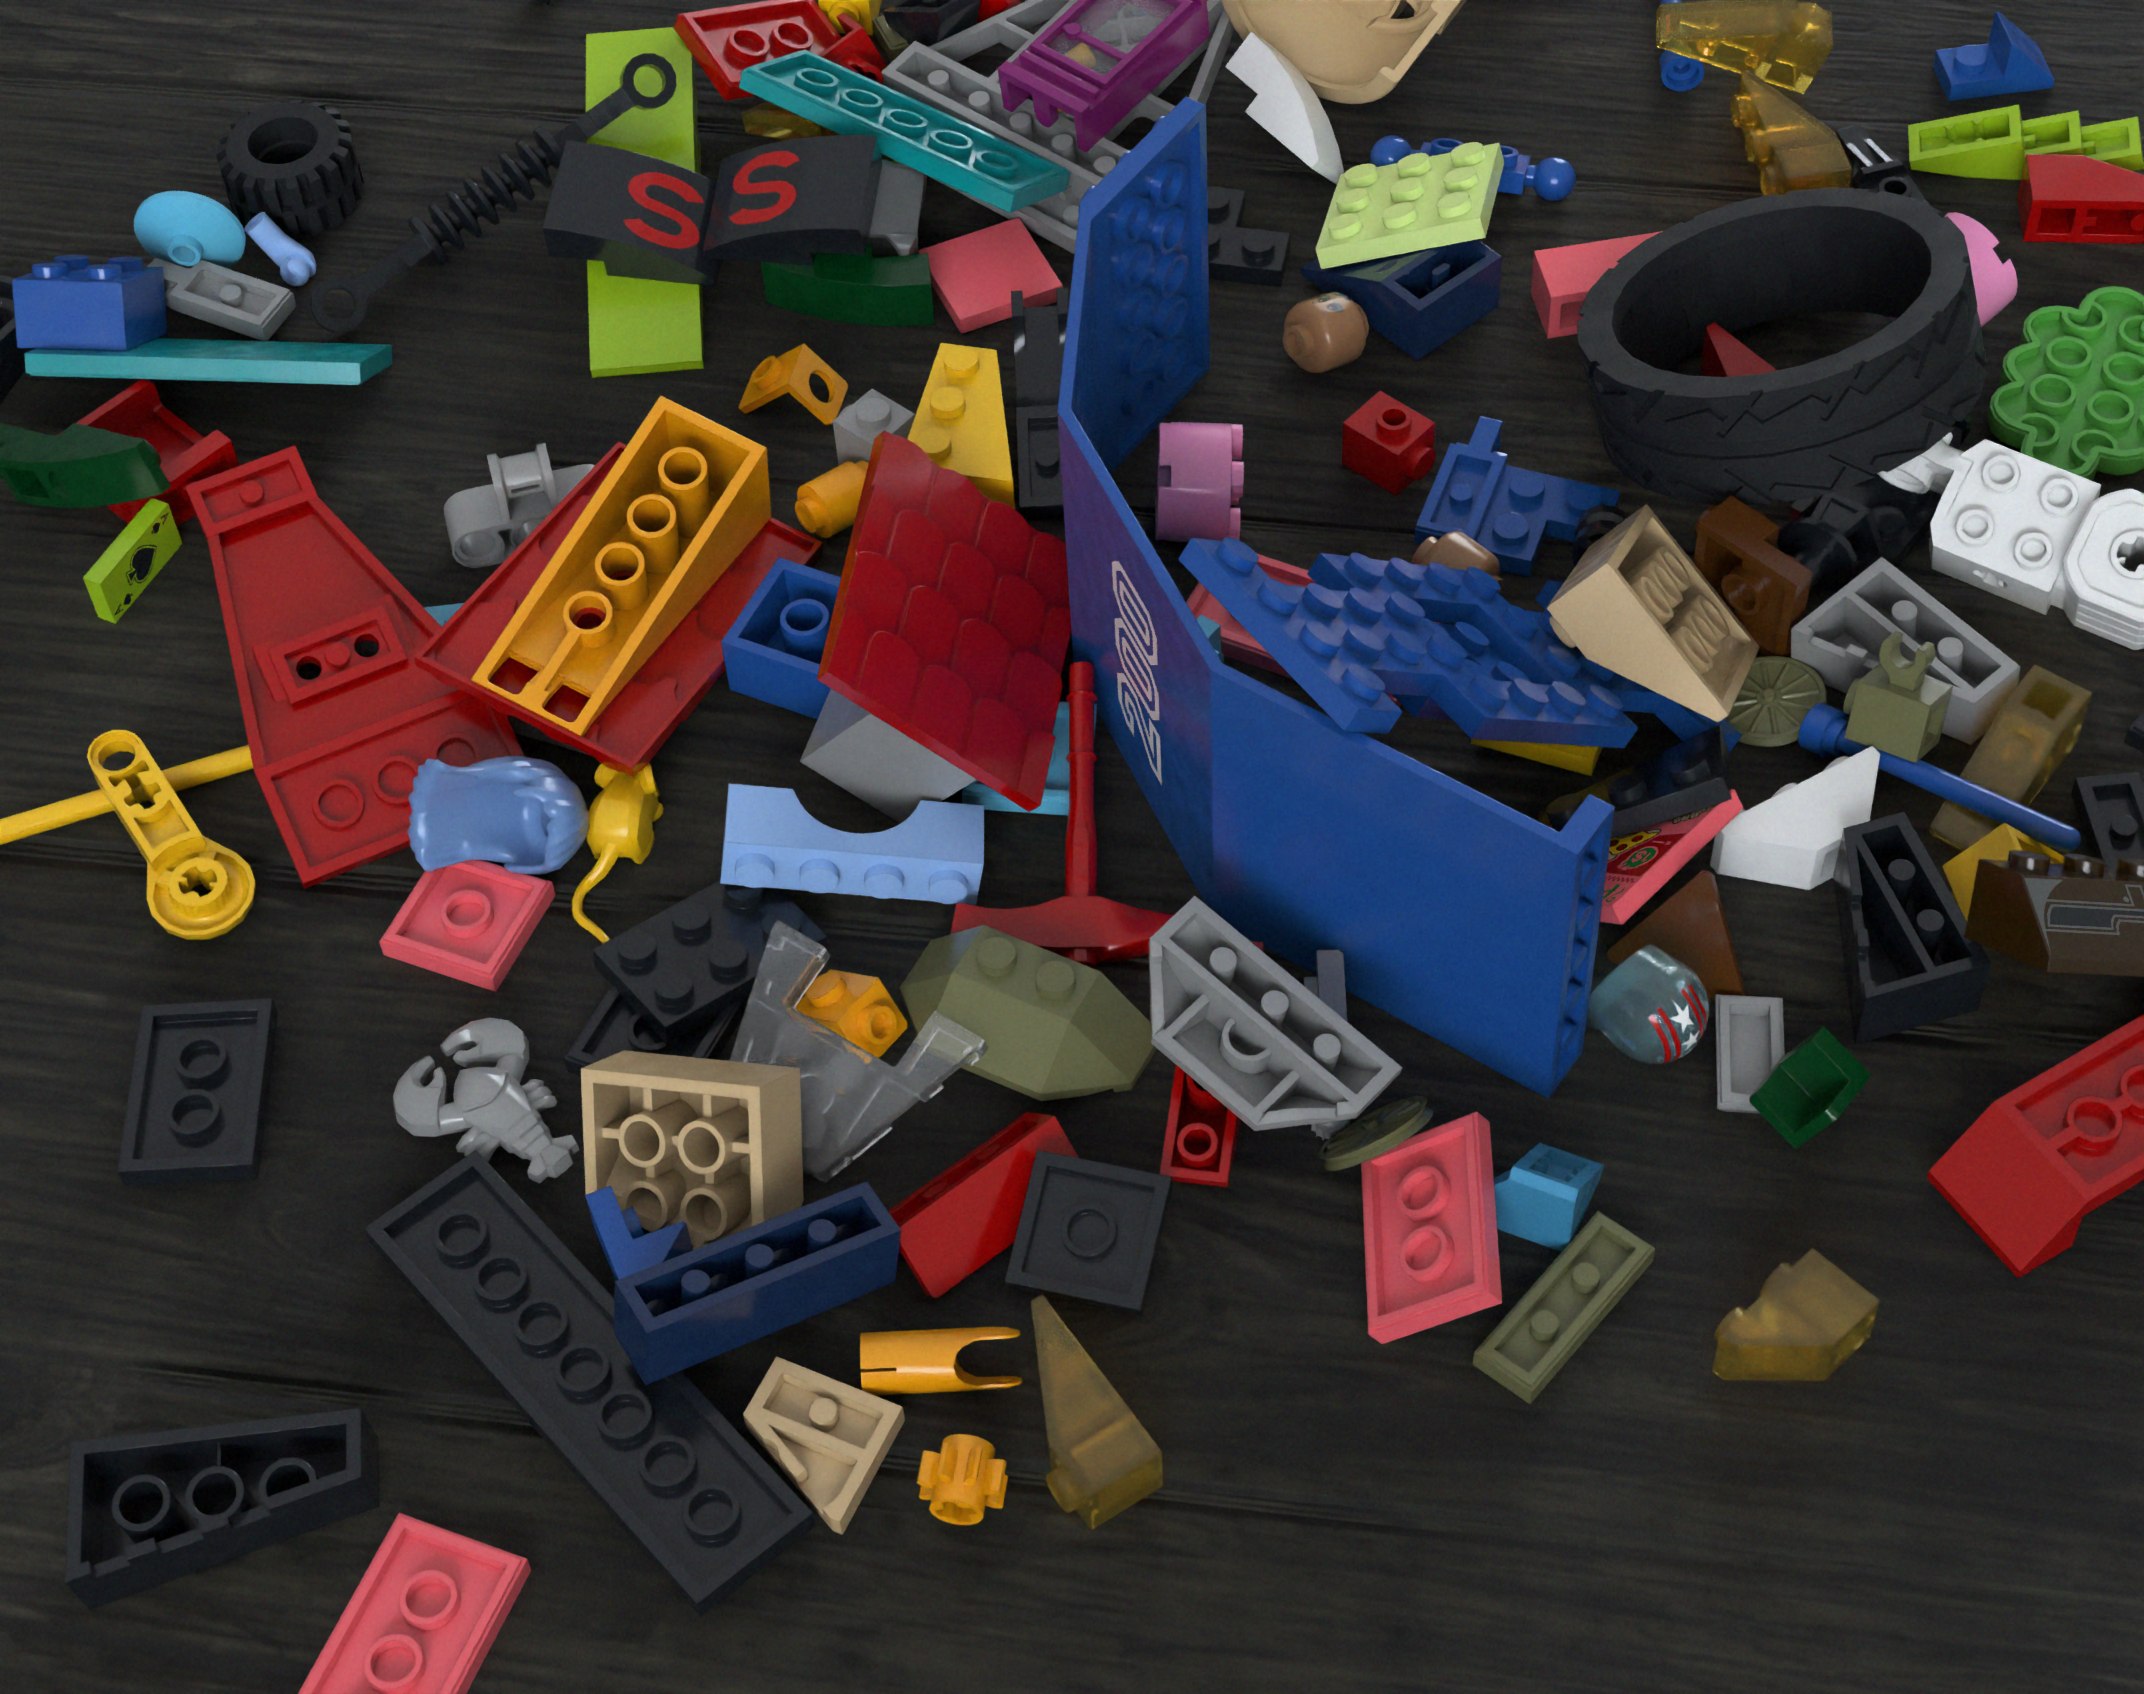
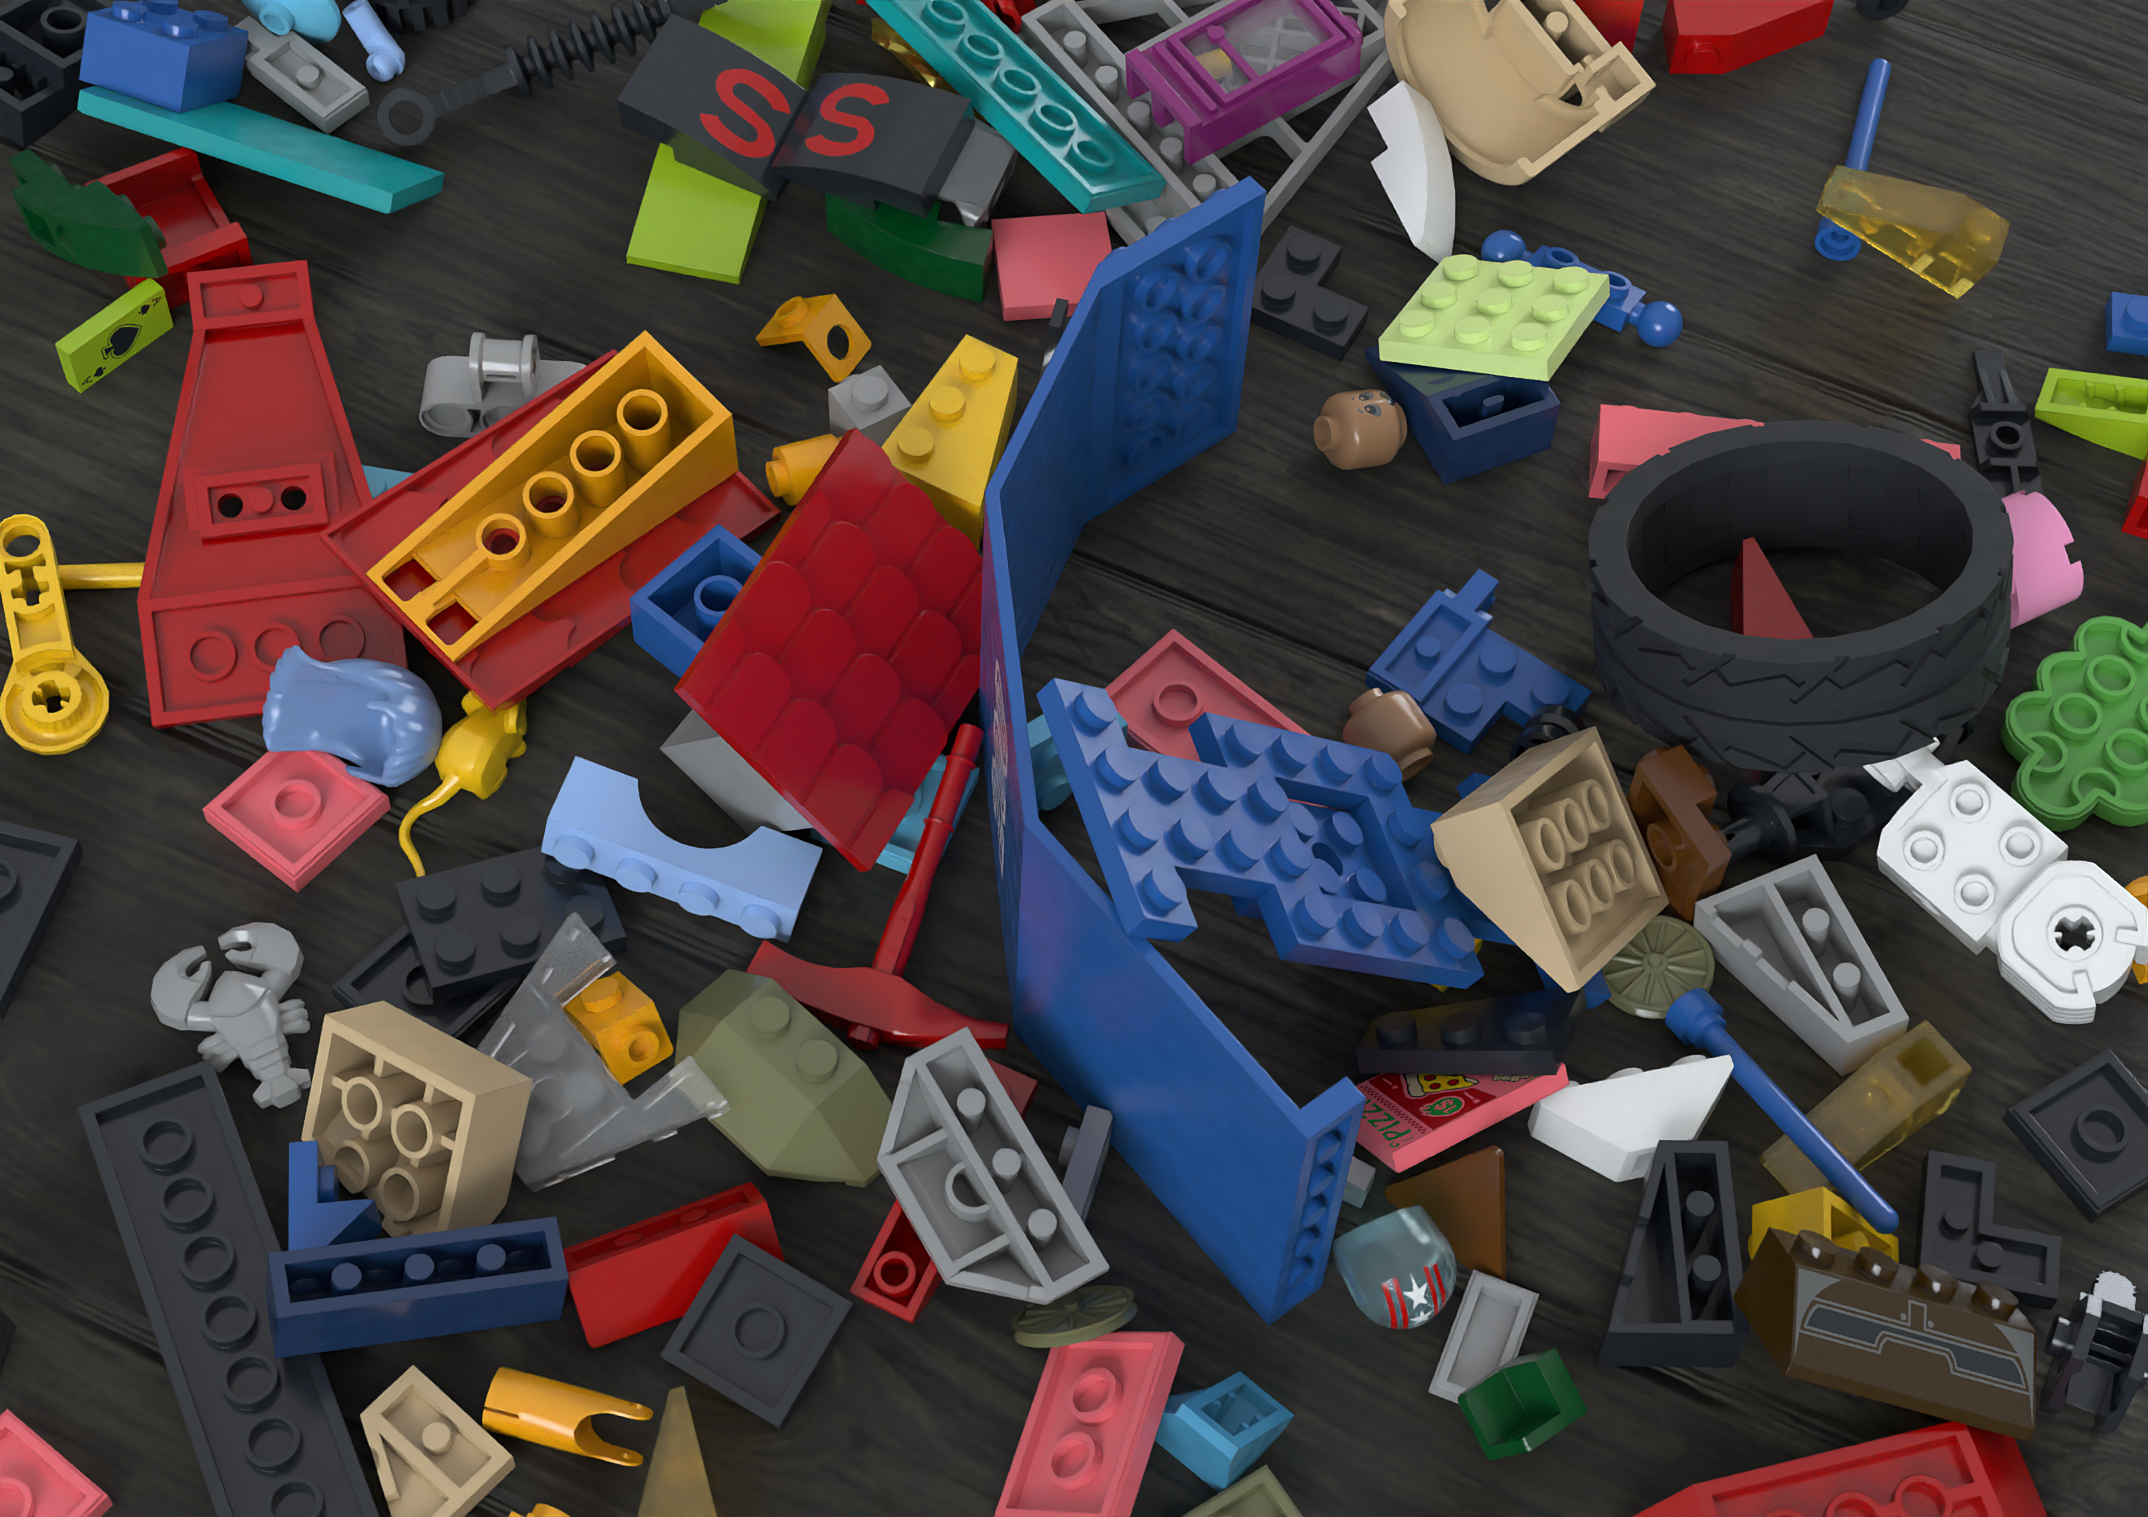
camera: 10 degrees right, 5 degrees up
bright pink brick [1155,422,1244,542] -> none
red brick [1342,391,1436,496] -> none
clear yellow slope [1730,70,1852,196] -> none
olive brick [1843,631,1953,763] -> none

